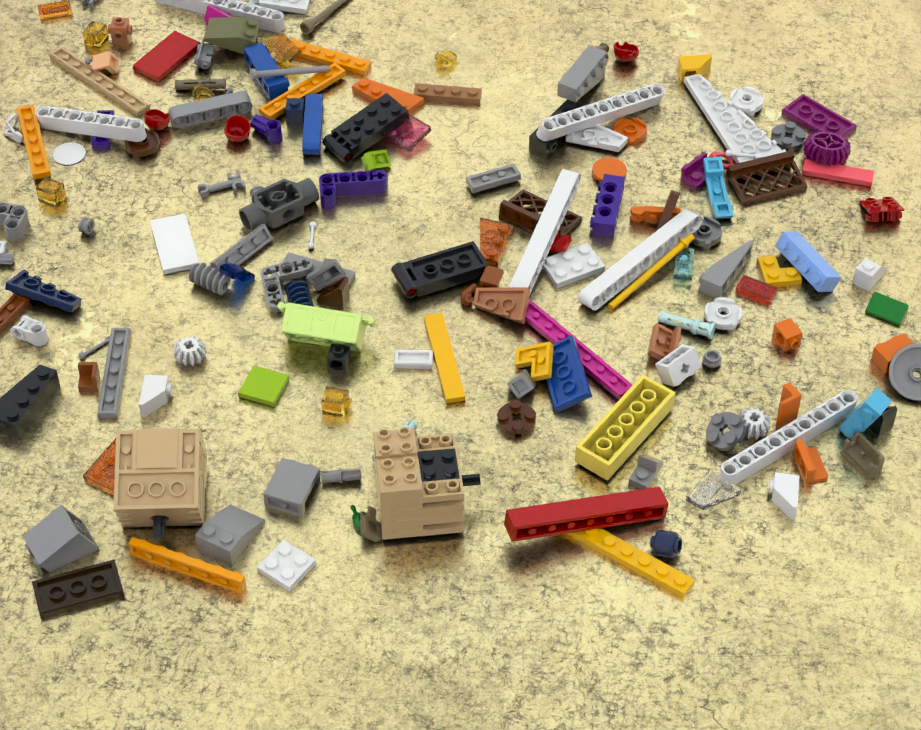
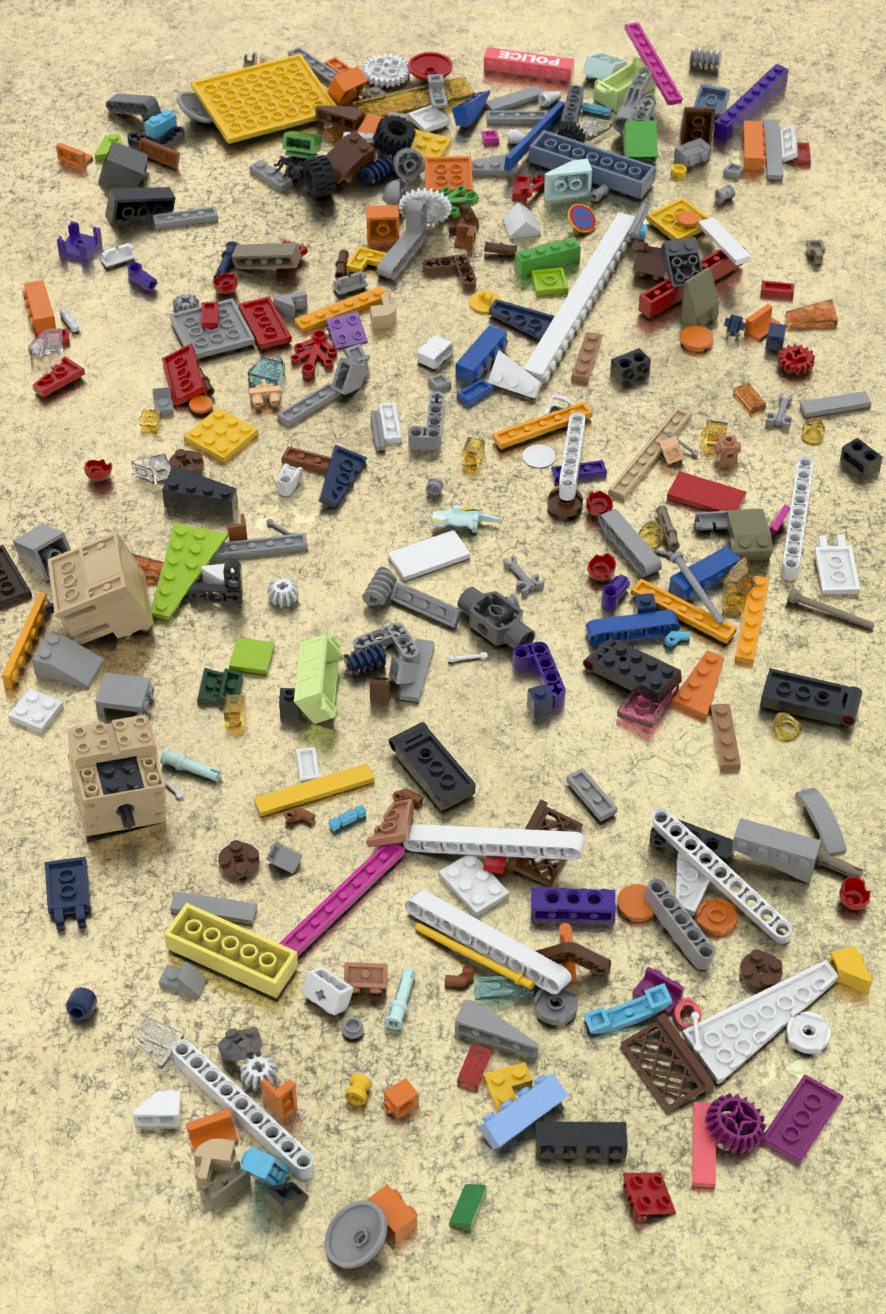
camera: 80 degrees right, 0 degrees up
clear blue slope [219,263,255,282] -> none
lime slope [361,149,391,171] -> none
dark orange panel [479,266,504,288] -> none
clear orange wing [480,217,514,267] -> none
red brick [504,487,669,542] -> none
yellow plate [515,342,554,381] -> none
blue tile [546,335,592,412] -> none
yellow plate [566,528,695,598] -> none
white plate [704,297,742,331] -> none
flat silver plate [771,121,806,151] -> none
white slope [852,258,888,292] -> none
none -> dark blue tile [44,856,91,930]
none -> lime wing [151,523,228,620]
none -> light grey tile [170,891,257,925]
none -> black beam [189,559,244,603]
none -> tan brick [194,1139,236,1189]
none -> dark green slope [196,668,243,706]
none -> dark orange arm [284,807,316,823]
none -> medium azure axle [328,805,366,831]
none -> yellow wheel [344,1074,372,1105]
none -> light aqua animal [432,505,501,533]
none -> dark orange arm [445,966,475,987]
none -> dark blue brick [527,684,553,718]
none -> black brick [535,1121,628,1159]
none -> light grey beam [644,878,715,970]
none -> medium azure arm [665,631,690,647]
none -> clear yellow plate [722,595,742,615]
none -> reddish brown plate [739,949,783,992]
none -> black hinge [760,668,863,726]
none -> light grey slope [795,788,847,855]

